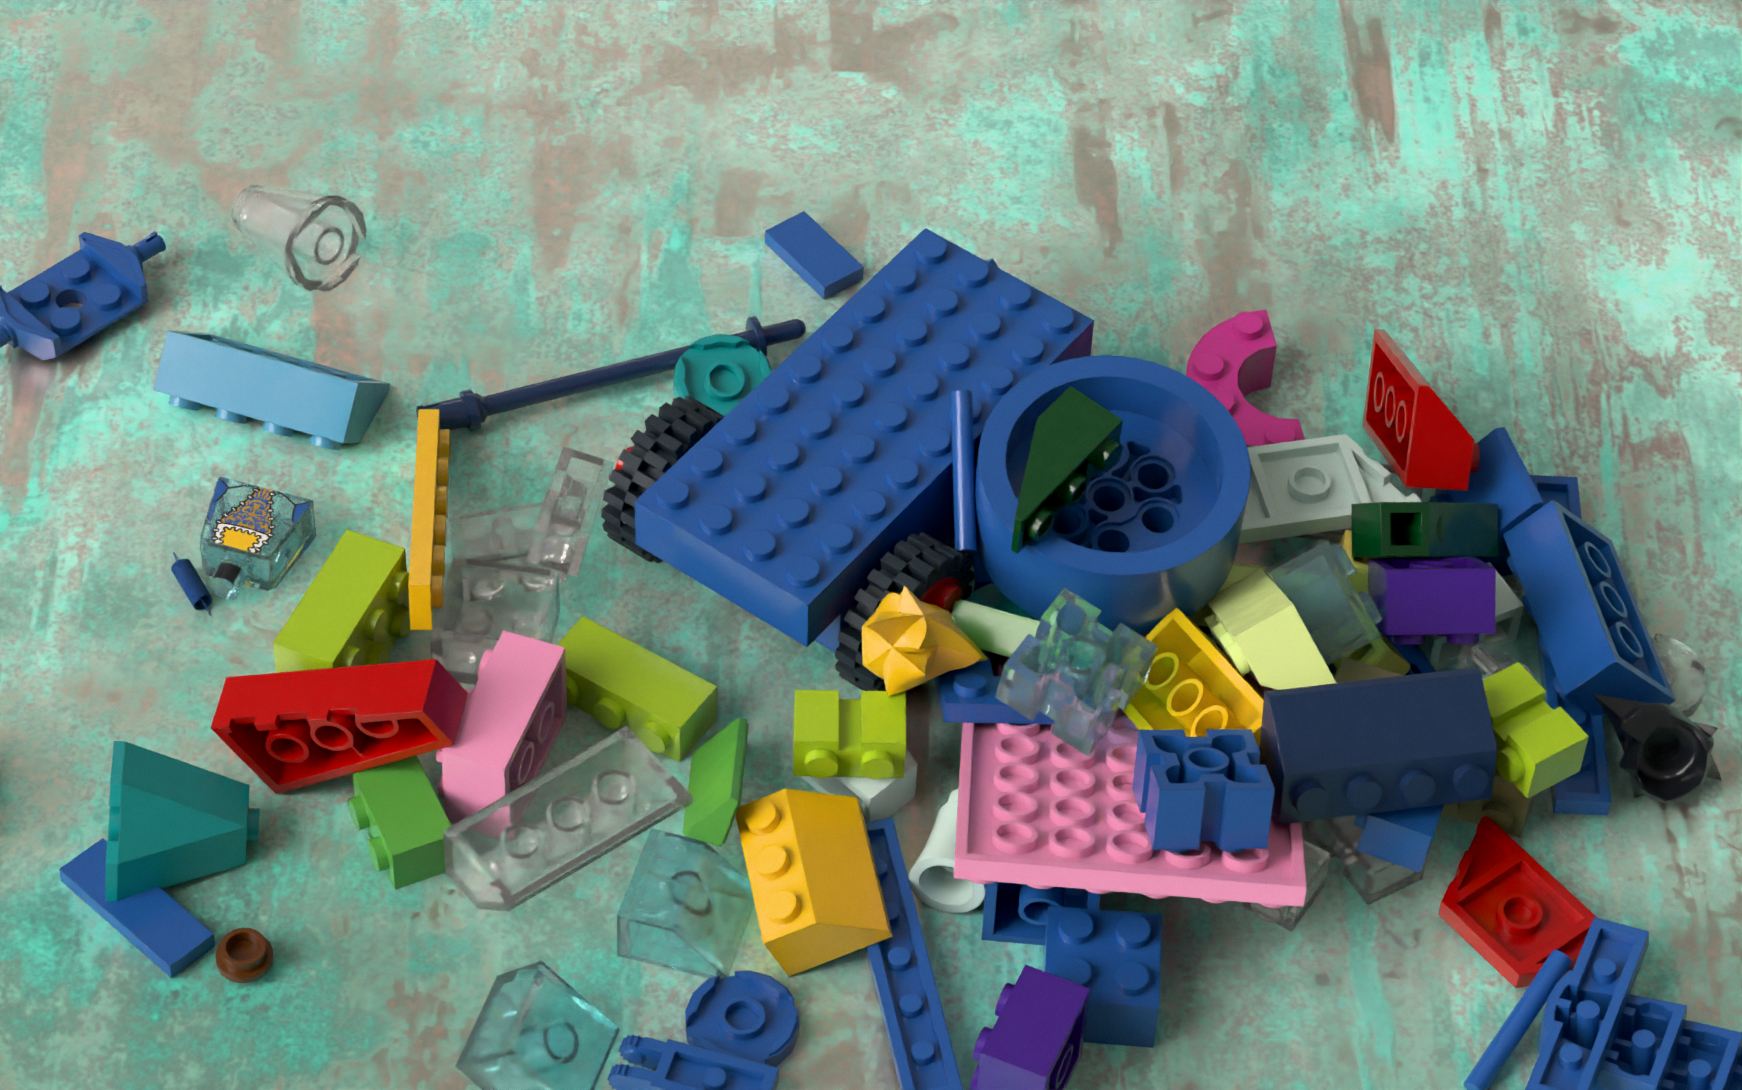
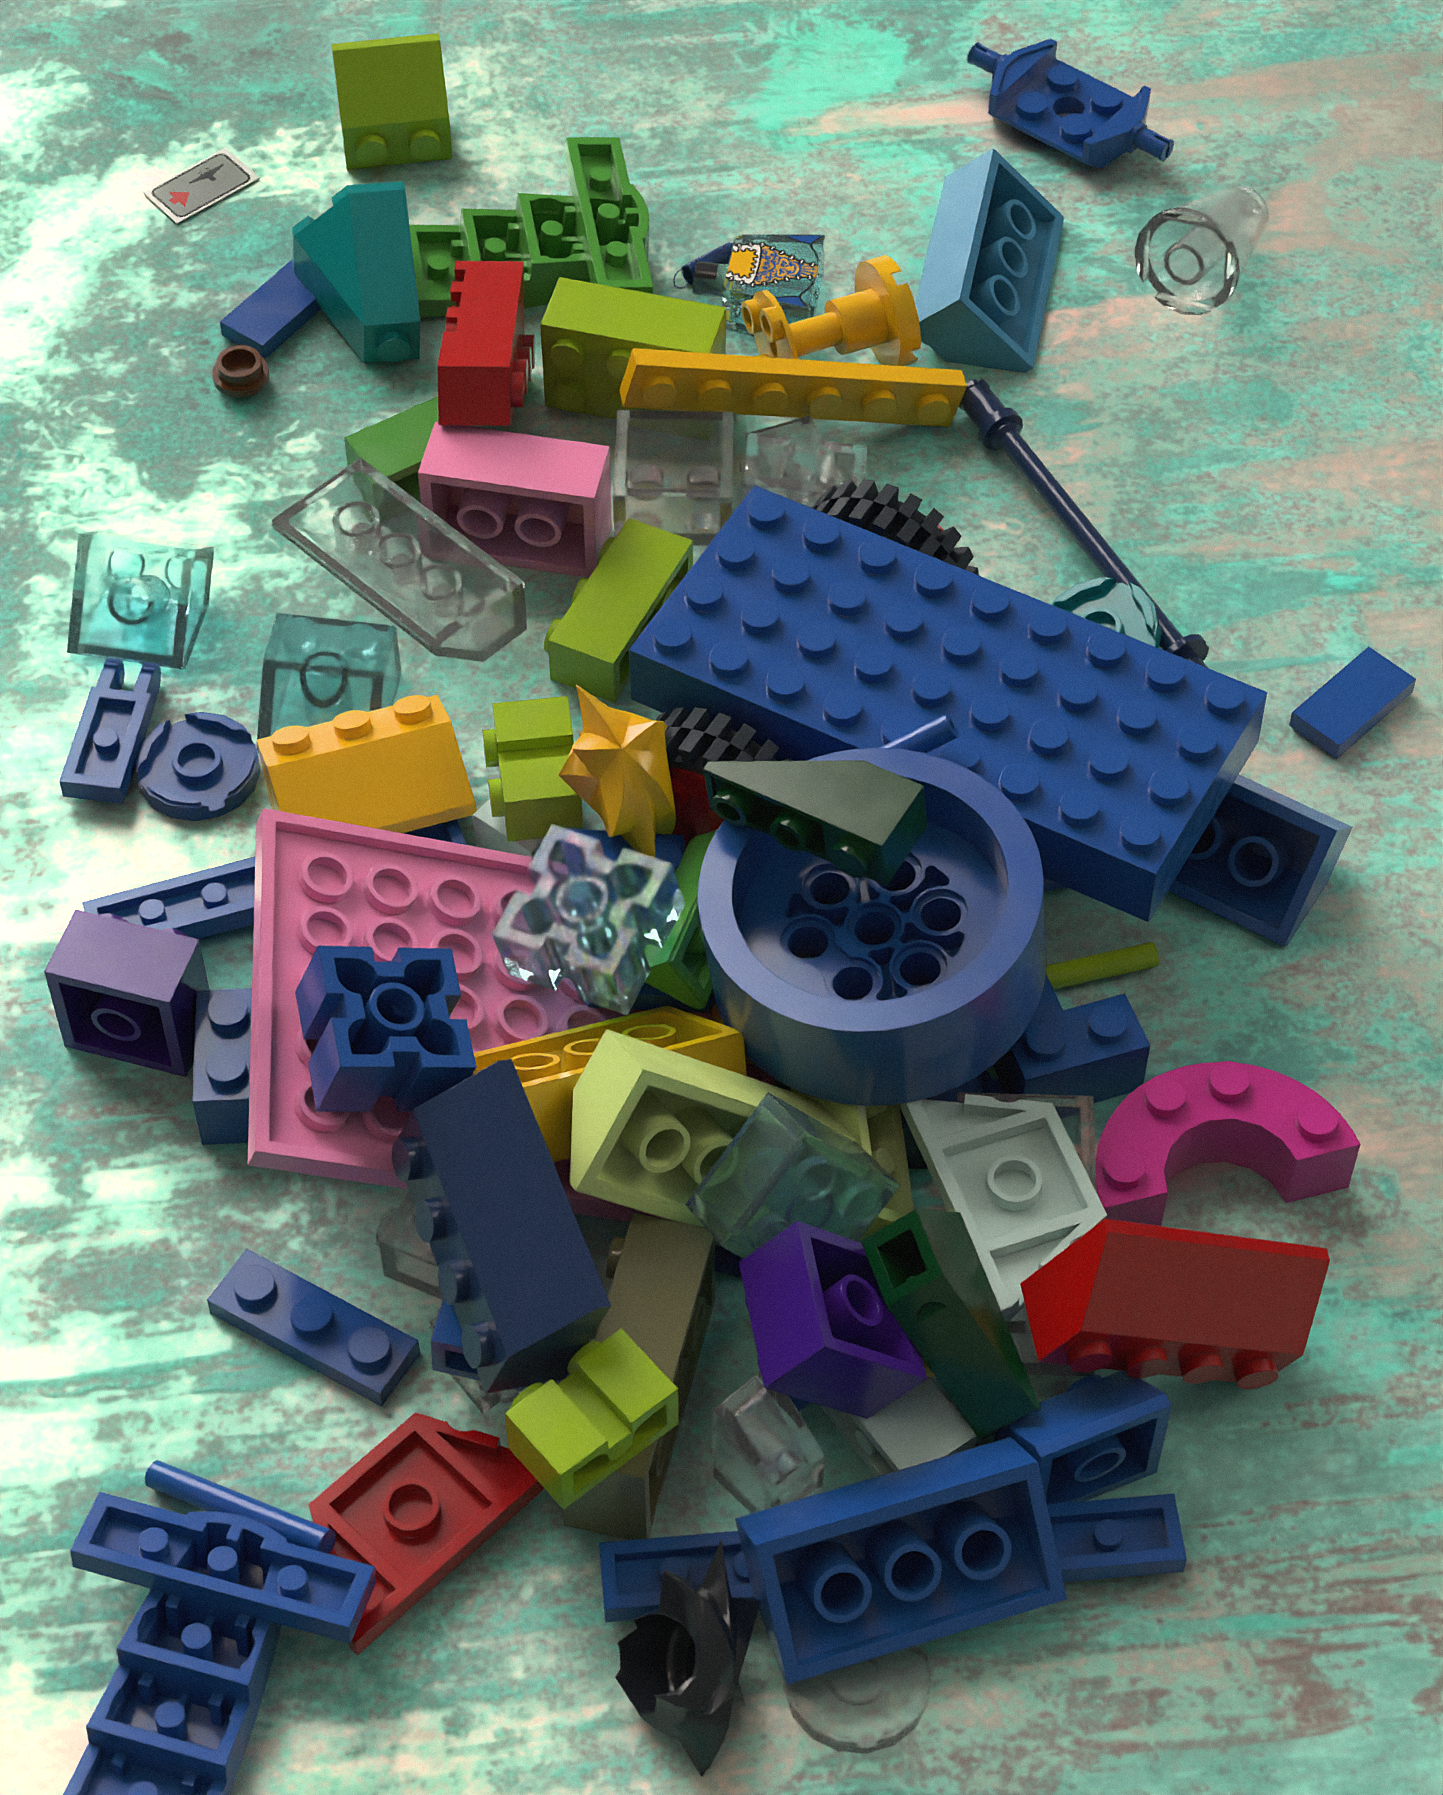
camera: 85 degrees right, 5 degrees up
bright green slope [682,717,749,847] -> none
none -> blue plate [207,1249,420,1407]
none -> bright green slope [409,137,654,317]
none -> yellow piece [741,255,921,366]

